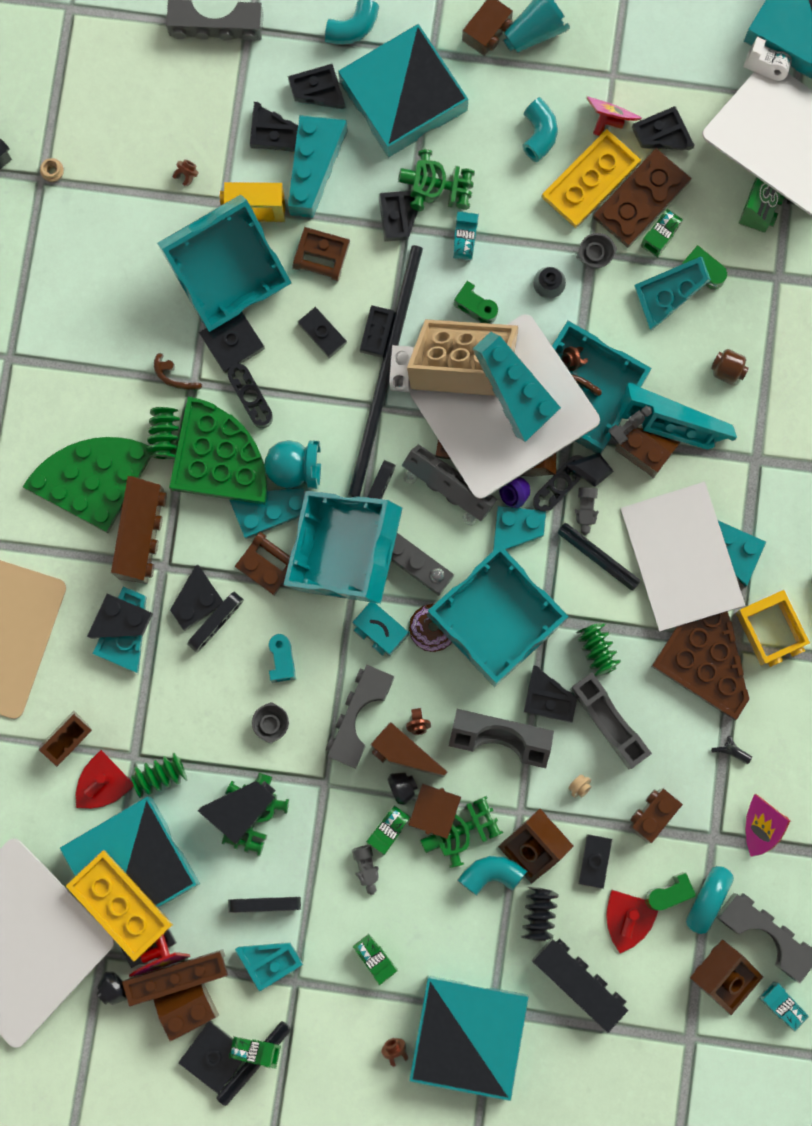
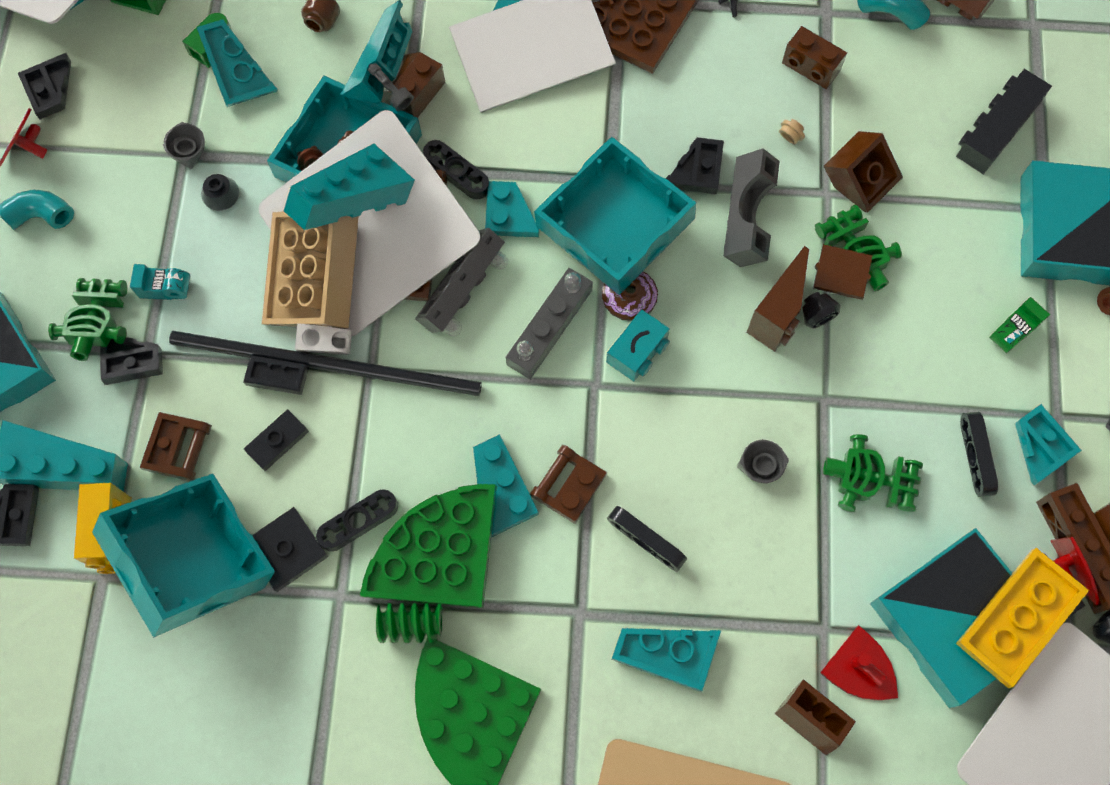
camera: 95 degrees left, 10 degrees down
black wing [87,593,153,639] -> none
reddish brown slope [111,476,167,584] -> none
green piece [131,753,187,798] -> none
reddish brown piece [154,353,202,390] -> none
black wing [170,565,223,631] -> none
copper plate [173,159,199,186] -> none
black slope [198,781,277,844] -> none
teal tile [264,440,321,489] -> none
teal leg [269,634,296,683] -> none
teal tile [284,491,403,604] -> none
dark grey arch [326,665,394,769] -> none
dark grey piece [352,845,379,895] -> none
green leg [366,805,410,855] -> none
black beam [367,460,396,499] -> none
copper plate [406,708,431,735] -> none
green leg [453,281,498,324] -> none
teal cylinder [457,856,527,896] -> none
dark purple cone [499,477,531,509] -> none
black piece [521,887,559,941] -> none
yellow plate [541,129,641,228] -> none
black axle [558,523,640,590] -> none
black piece [565,452,614,487] -> none
dark grey arch [570,672,652,770] -> none
dark grey piece [575,487,599,535] -> none
green piece [575,623,621,678] -> none
black plate [578,834,612,889] -> none
reddish brown piece [593,148,692,248] -> none
red shield [606,890,658,953] -> none
green leg [640,209,683,258] -> none
green leg [645,872,696,911] -> none

